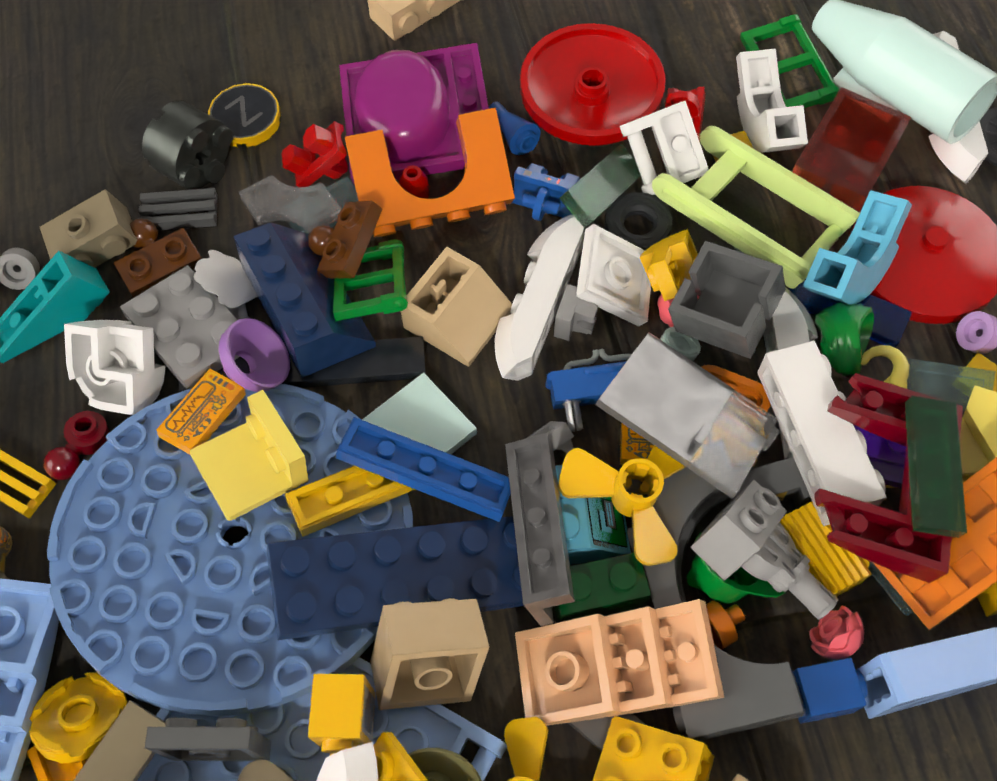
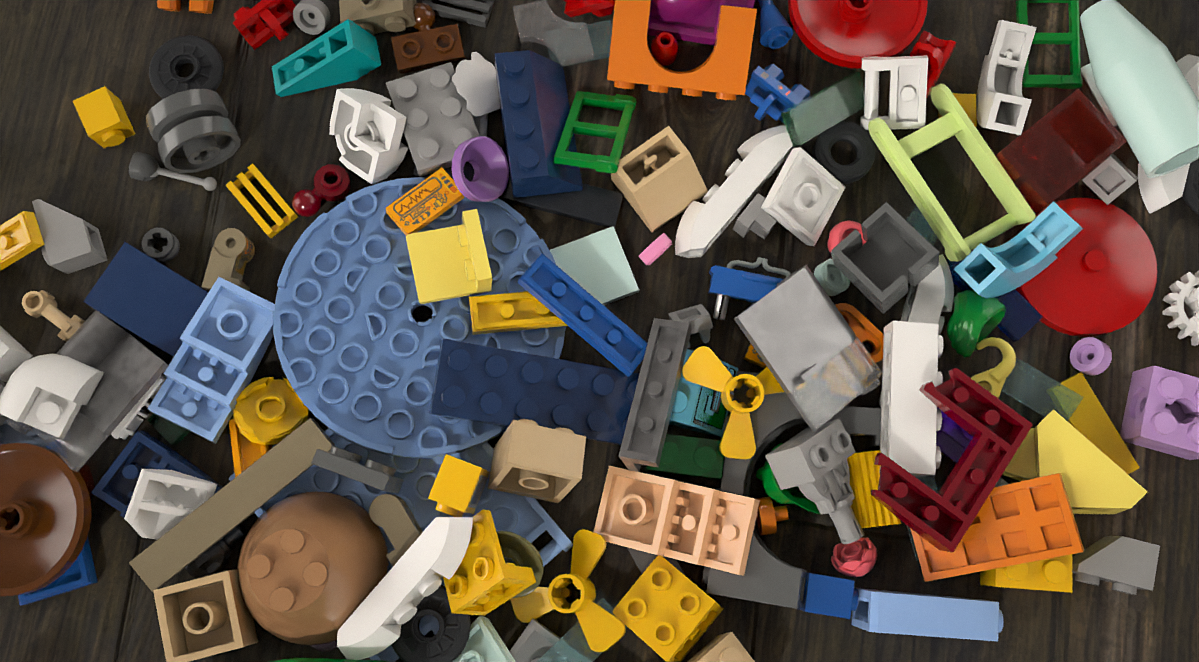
camera: 20 degrees right, 15 degrees up
reddish brown plate [308,201,382,278] -> none
yellow brick [640,229,698,301] -> none
clear green tile [905,395,967,538] -> none
none -> bright pink tile [638,233,672,266]
none -> light grey tile [1082,153,1138,205]

